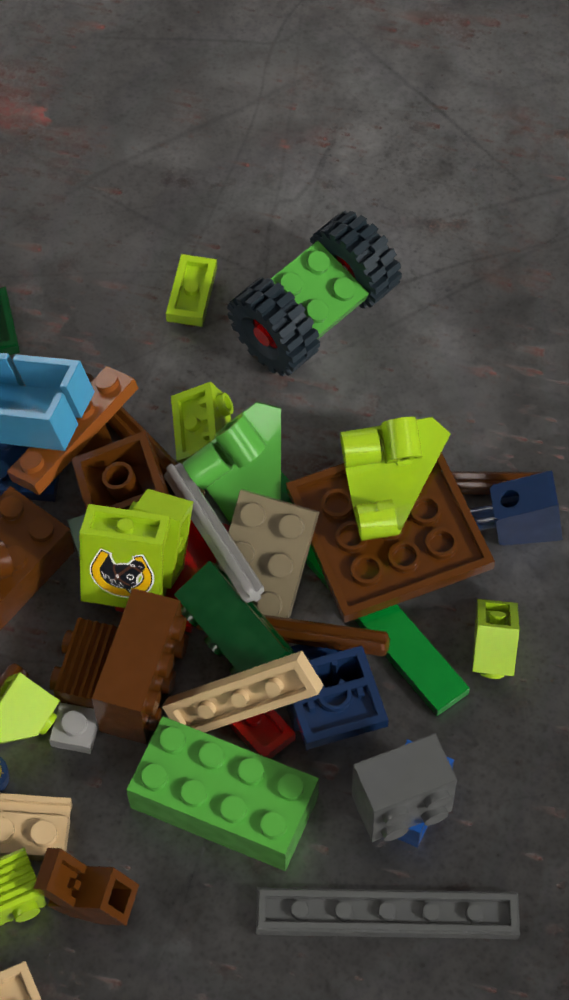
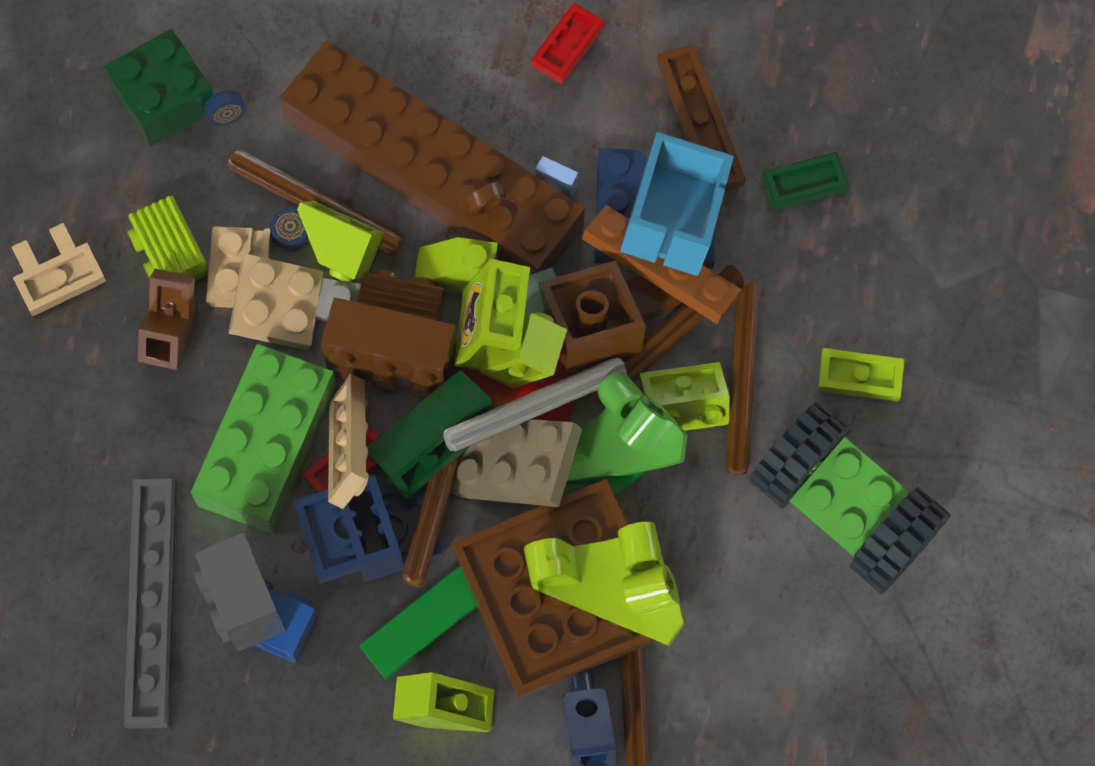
camera: 85 degrees right, 10 degrees up
none -> tan plate [228,253,323,351]
none -> lime slope [413,237,498,294]
none -> reddish brown axle [725,281,760,475]

